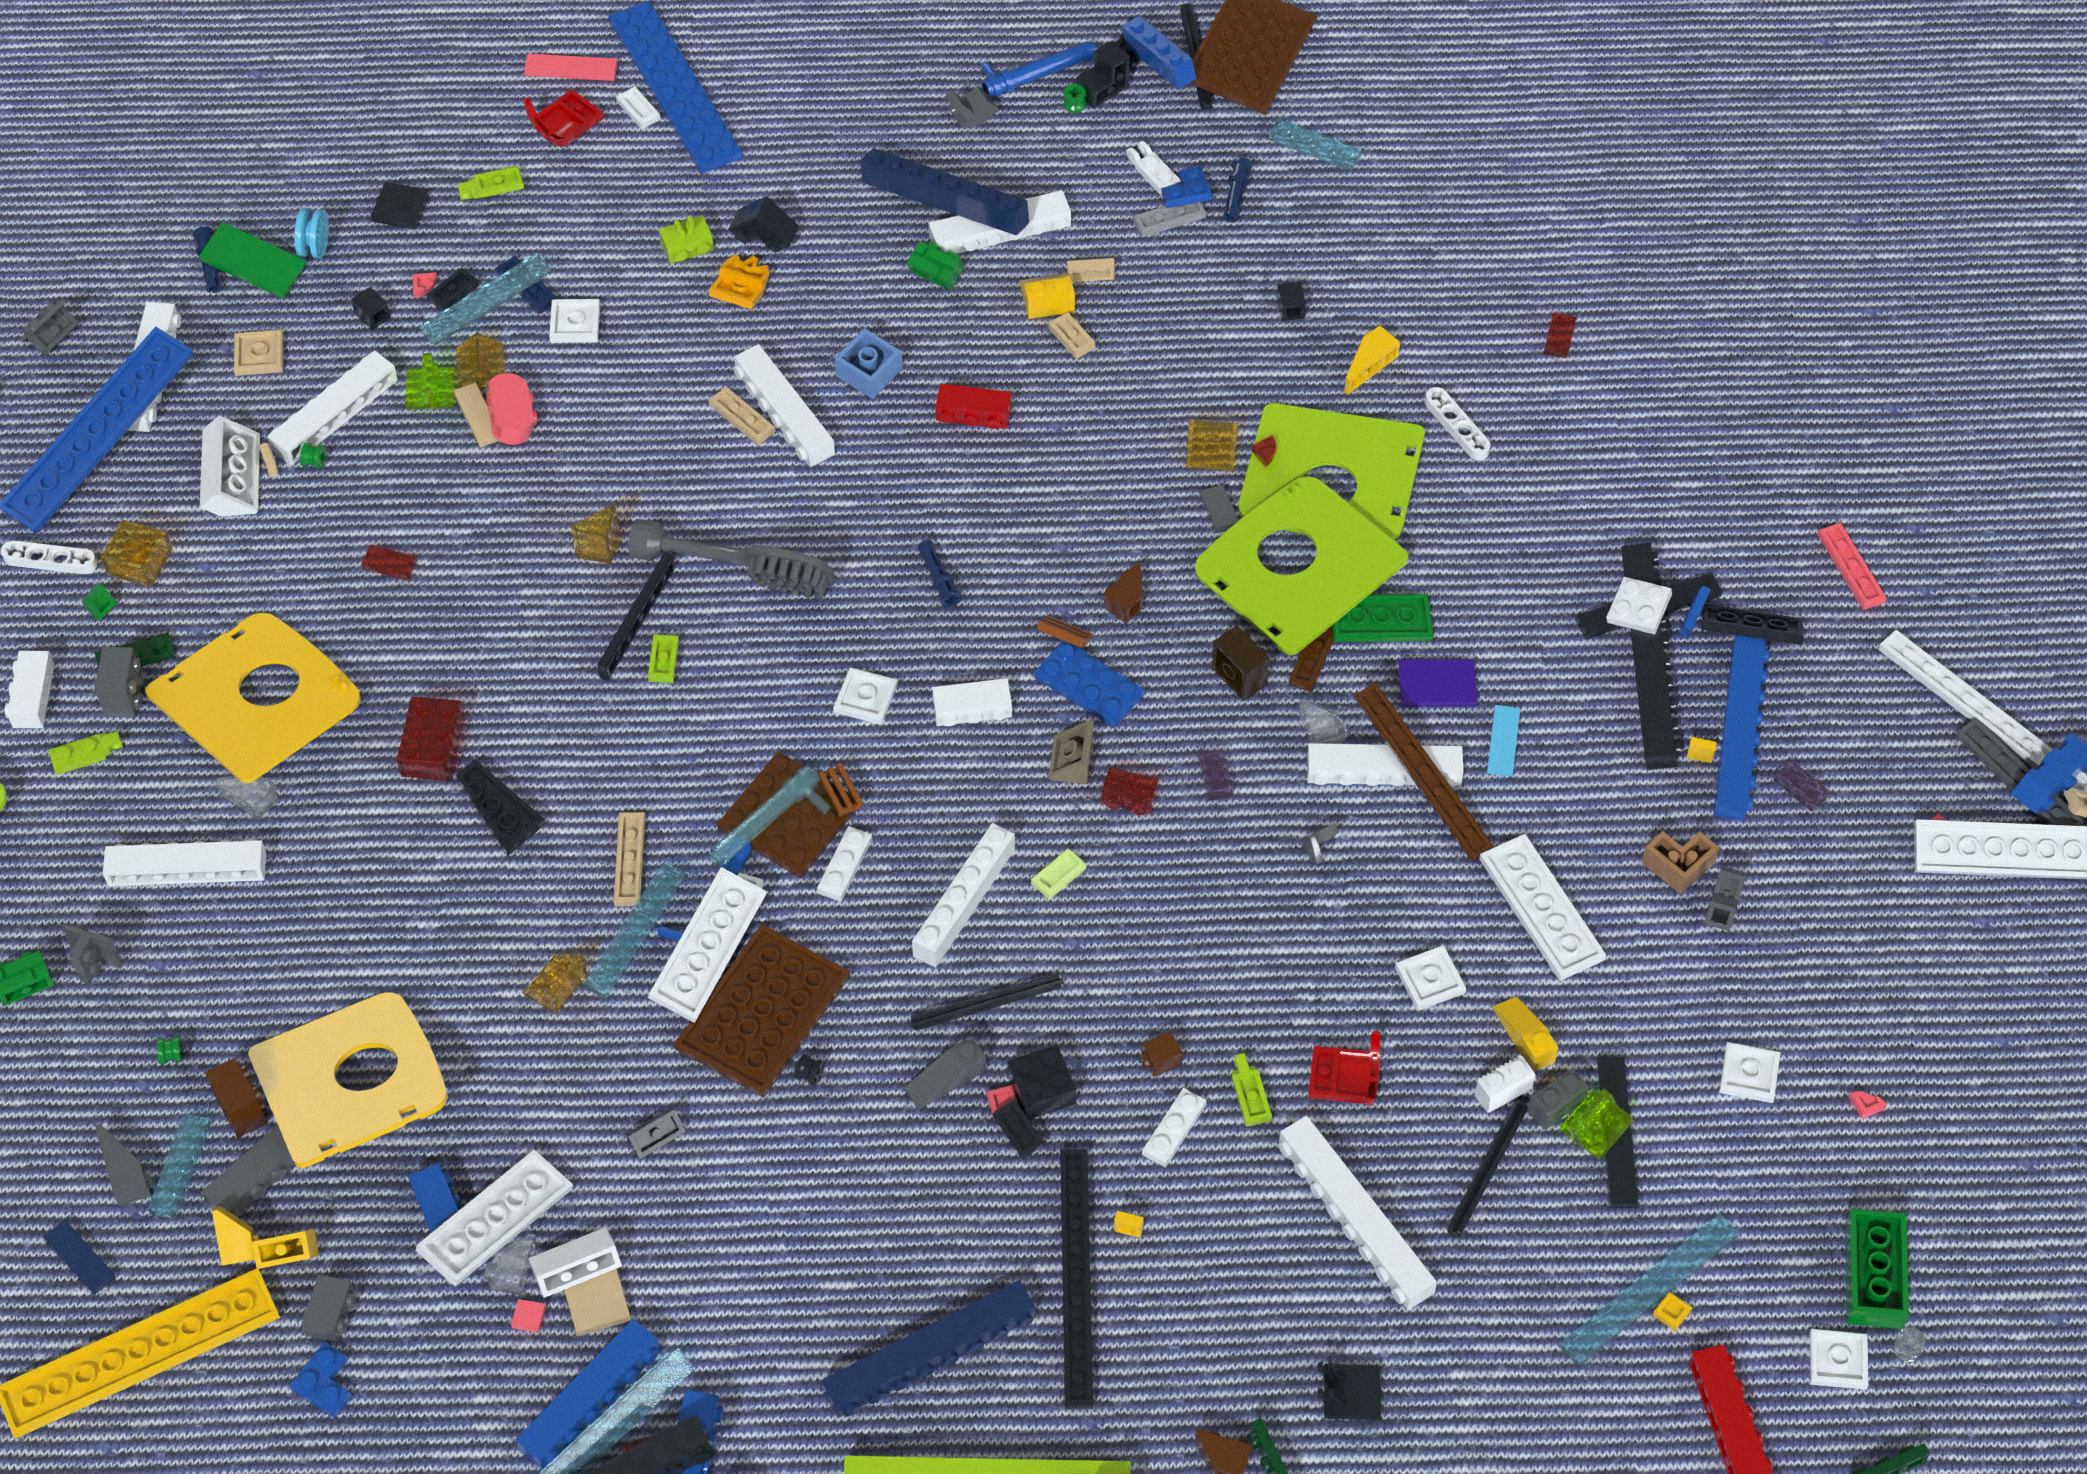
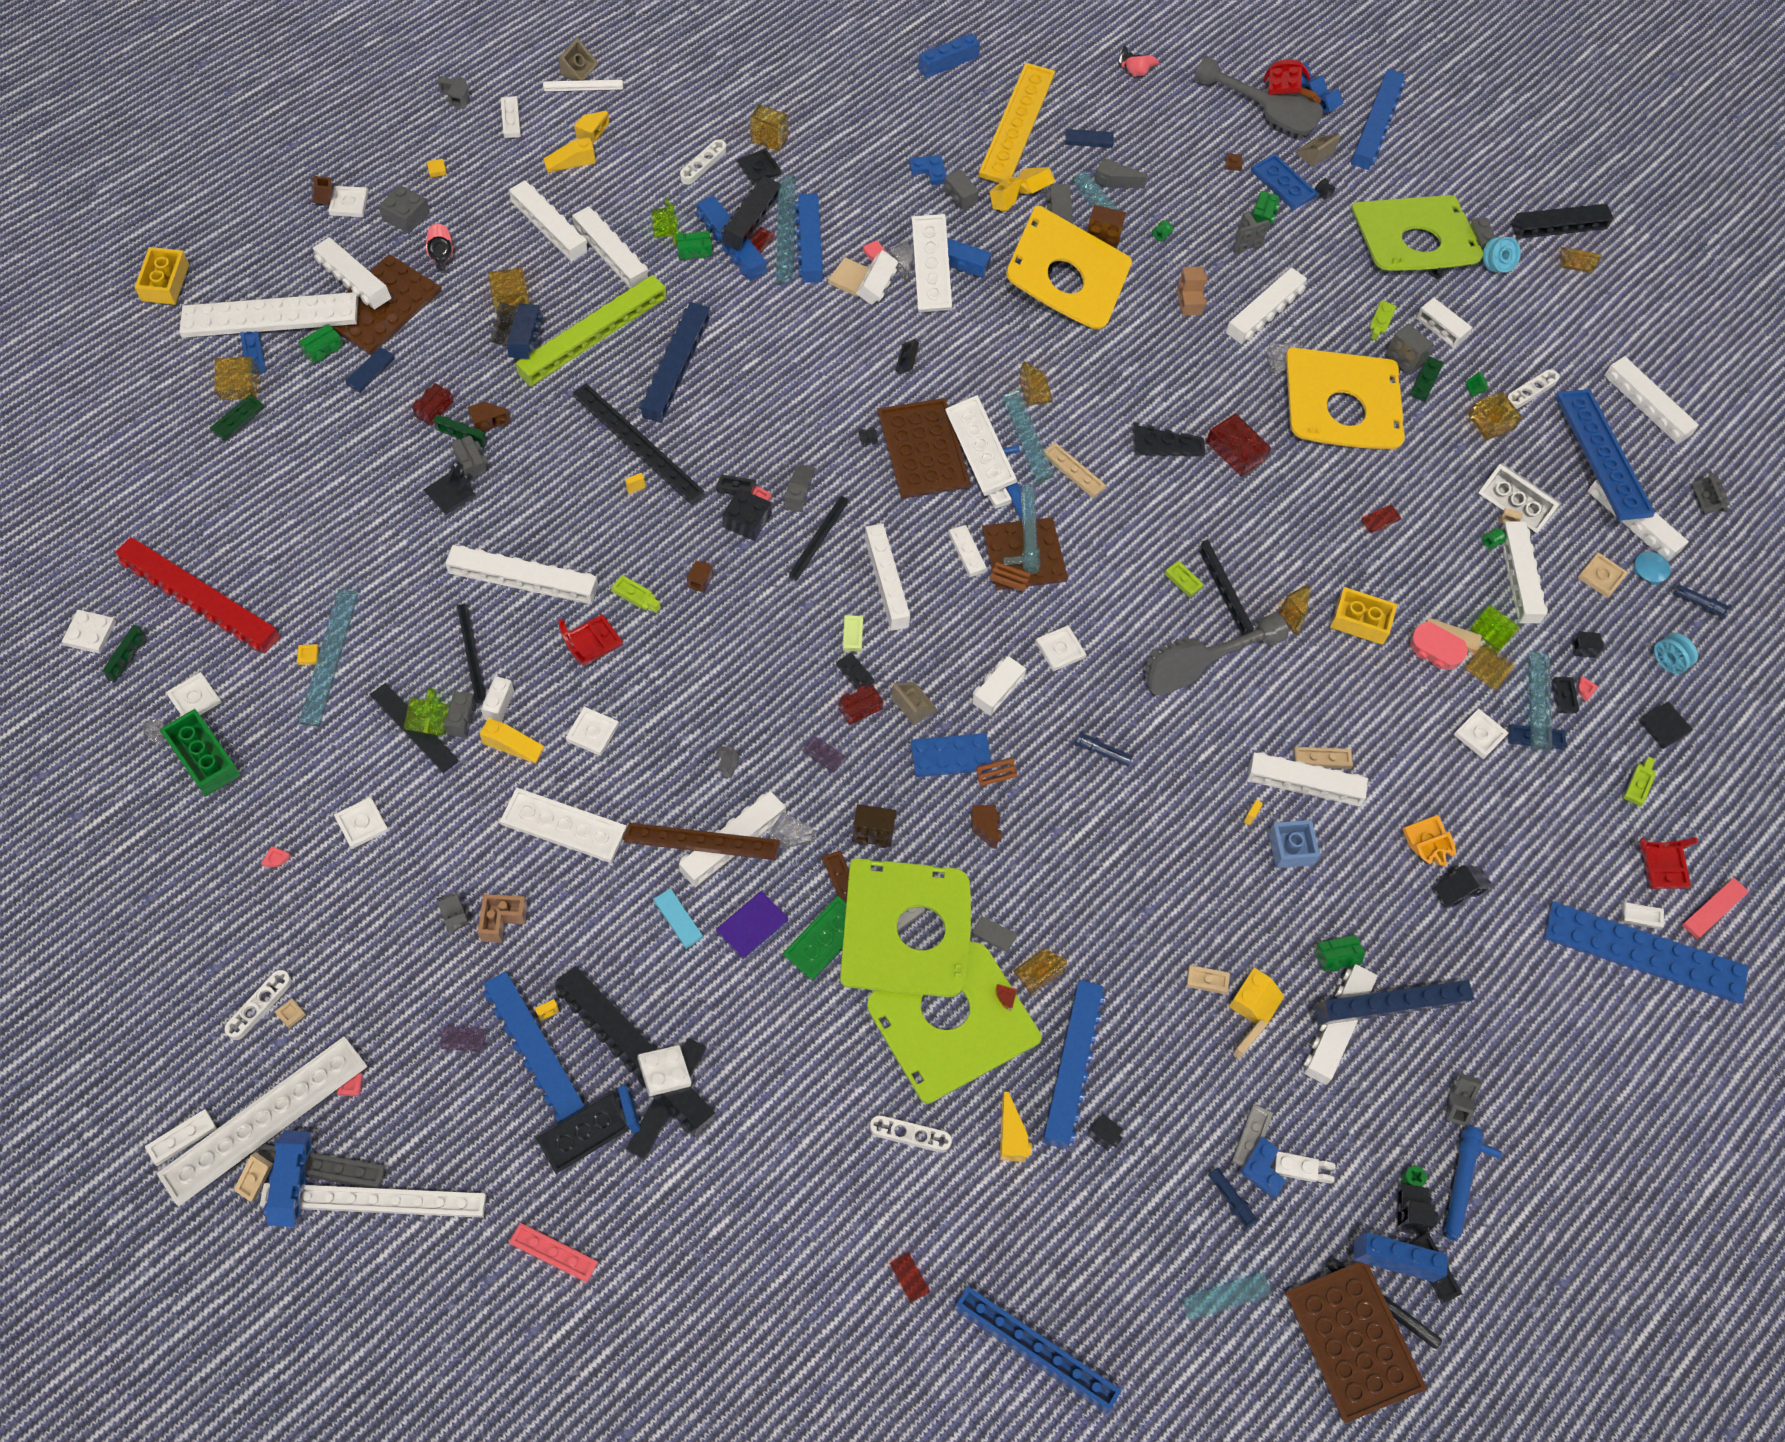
camera: 130 degrees right, 5 degrees up
green tile [199,222,307,299] -> none
lime brick [659,215,714,264] -> none
red brick [935,383,1012,429] -> none
white plate [1142,1088,1207,1168] -> none
none -> white beam [225,970,292,1040]
none -> tan tile [275,998,306,1029]
none -> dark grey brick [451,436,488,479]
none -> black plate [836,652,874,692]
none -> blue brick [954,1286,1122,1414]
none -> blue brick [1042,980,1105,1149]
none -> medium nougat brick [1177,266,1207,316]
none -> yellow tile [1244,800,1263,825]
none -> yellow brick [1330,587,1397,645]
none -> dark azure dish [1633,552,1671,585]

